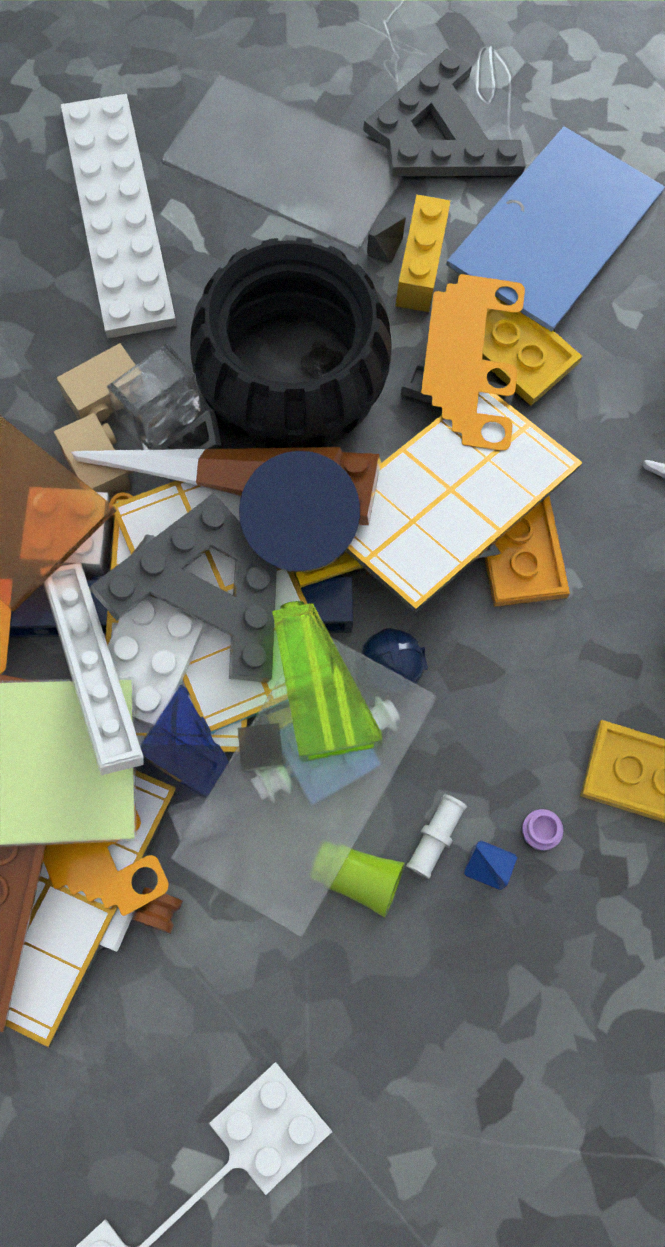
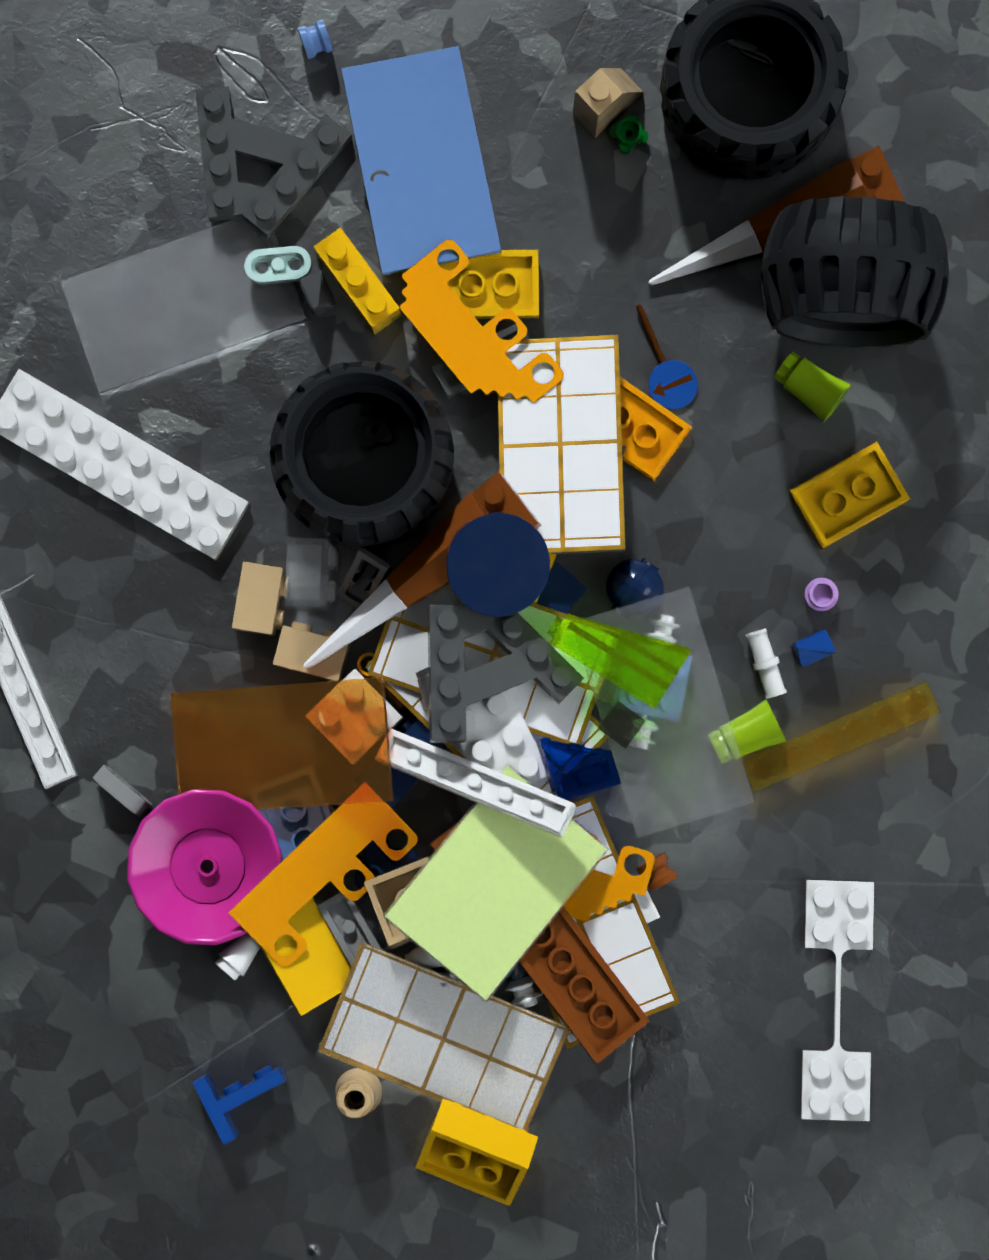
camera: 40 degrees left, 15 degrees up
none -> light aqua plate [244,246,312,285]
none -> medium blue wheel [297,19,333,60]
none -> blue piece [636,304,698,410]
none -> clear yellow plate [740,681,940,792]

